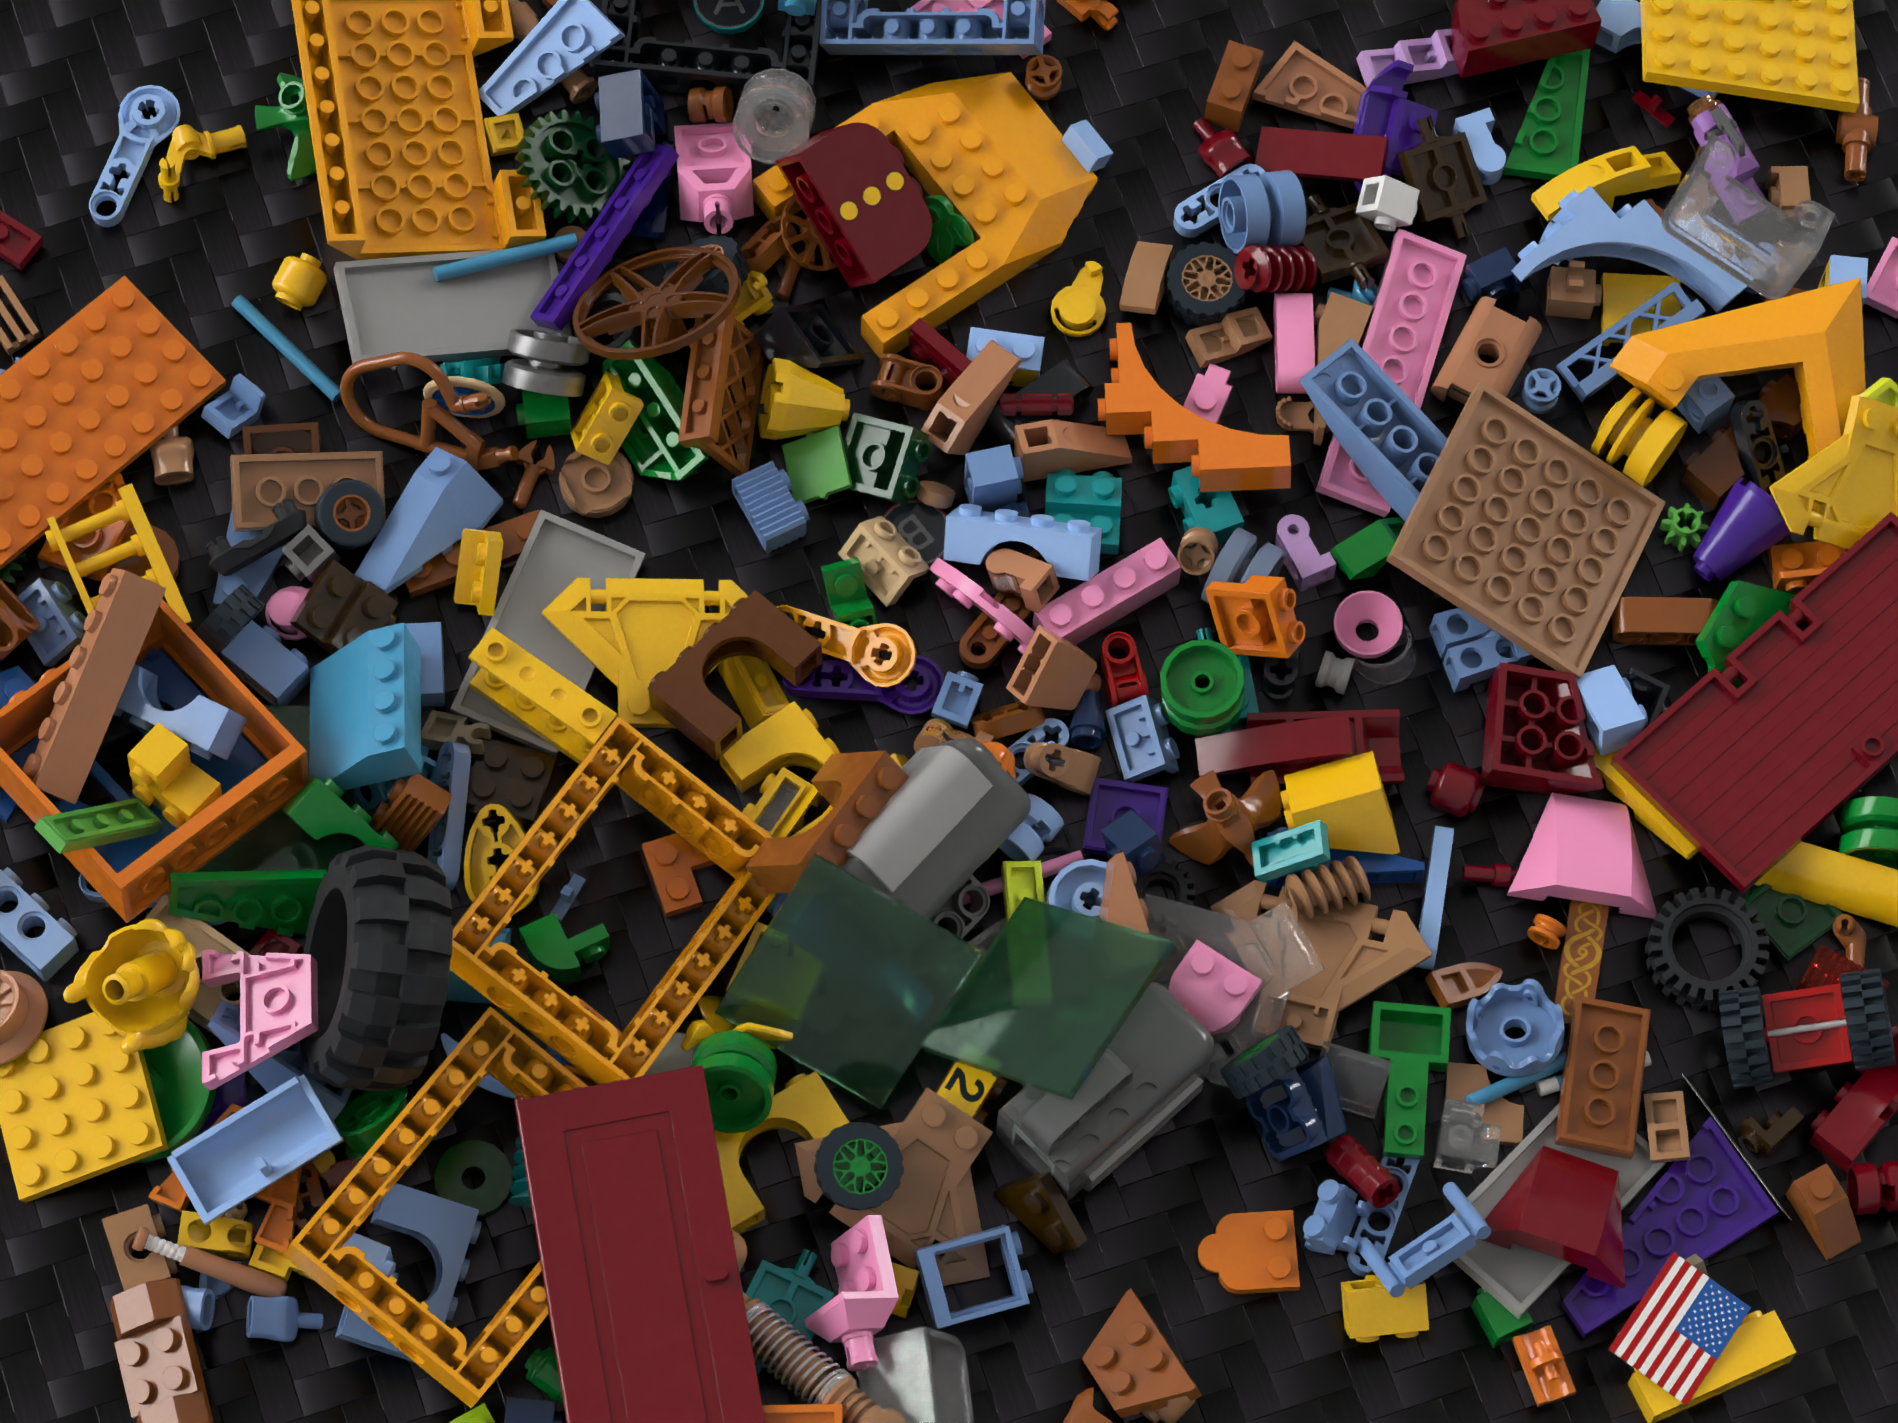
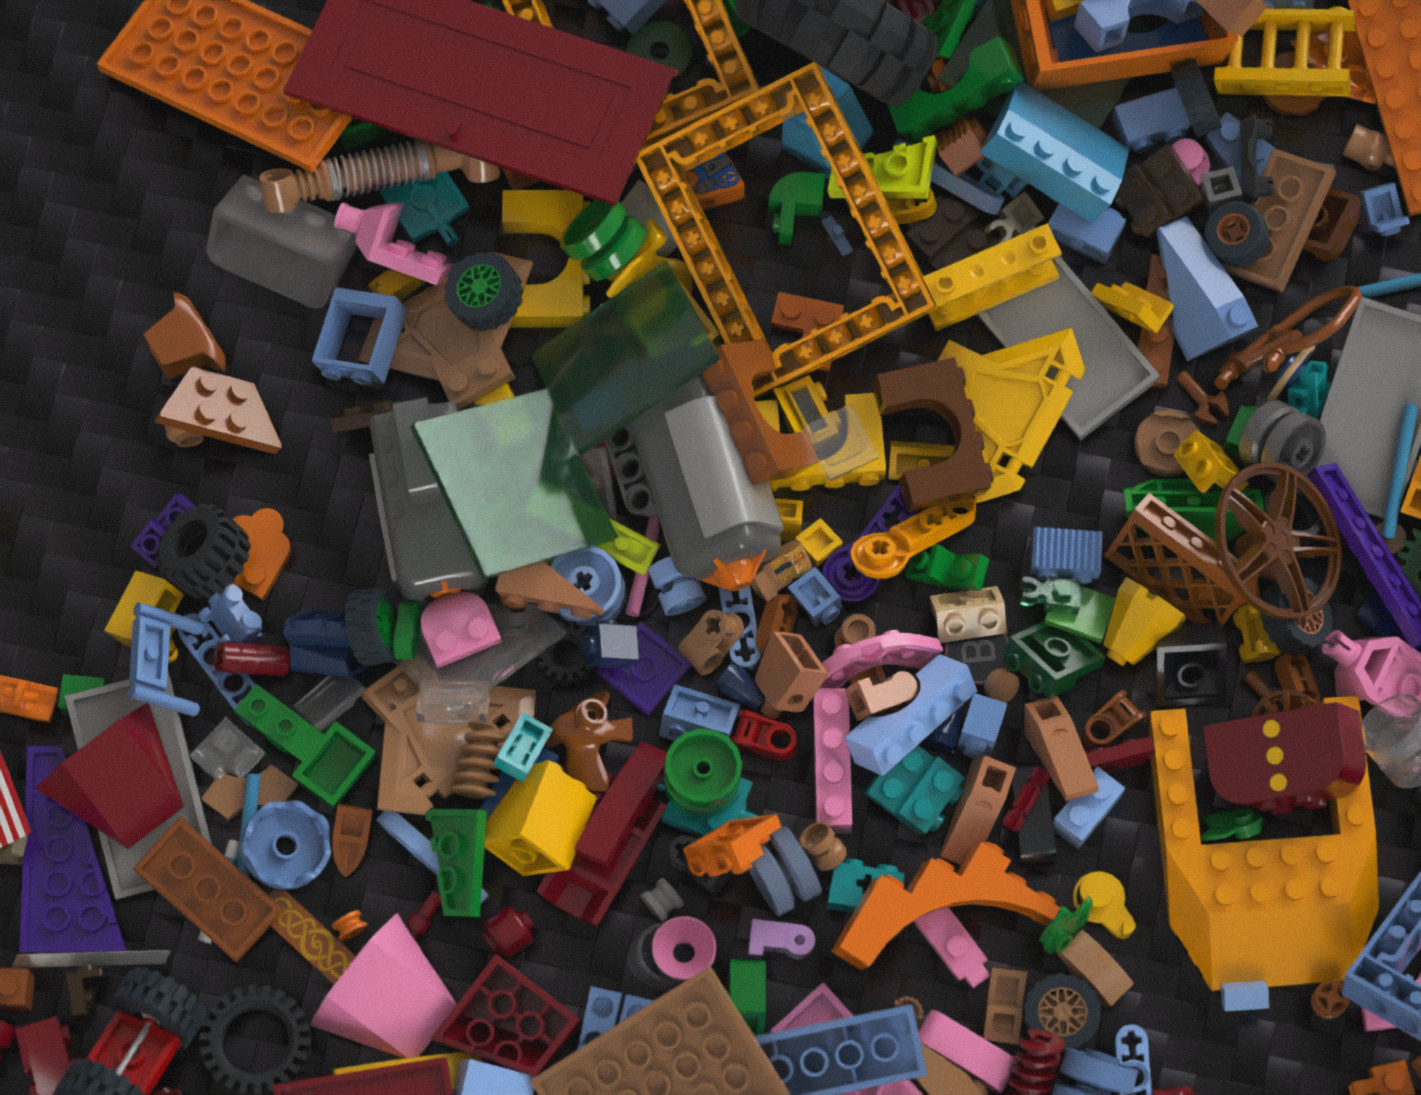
camera: 125 degrees right, 5 degrees up
medium nougat slope [1644,1091,1691,1163] -> none
none -> dark purple slope [130,493,197,568]
none -> black tyre [156,504,251,599]
none -> green beam [394,601,422,660]
none -> green wing [425,809,487,917]
none -> yellow plate [795,518,843,567]
none -> clear piece [802,404,879,481]
none -> neon yellow wing [827,135,937,199]
none -> medium nougat tile [841,614,876,645]
none -> clear green plate [1020,576,1080,615]
none -> green plate [1040,896,1093,954]

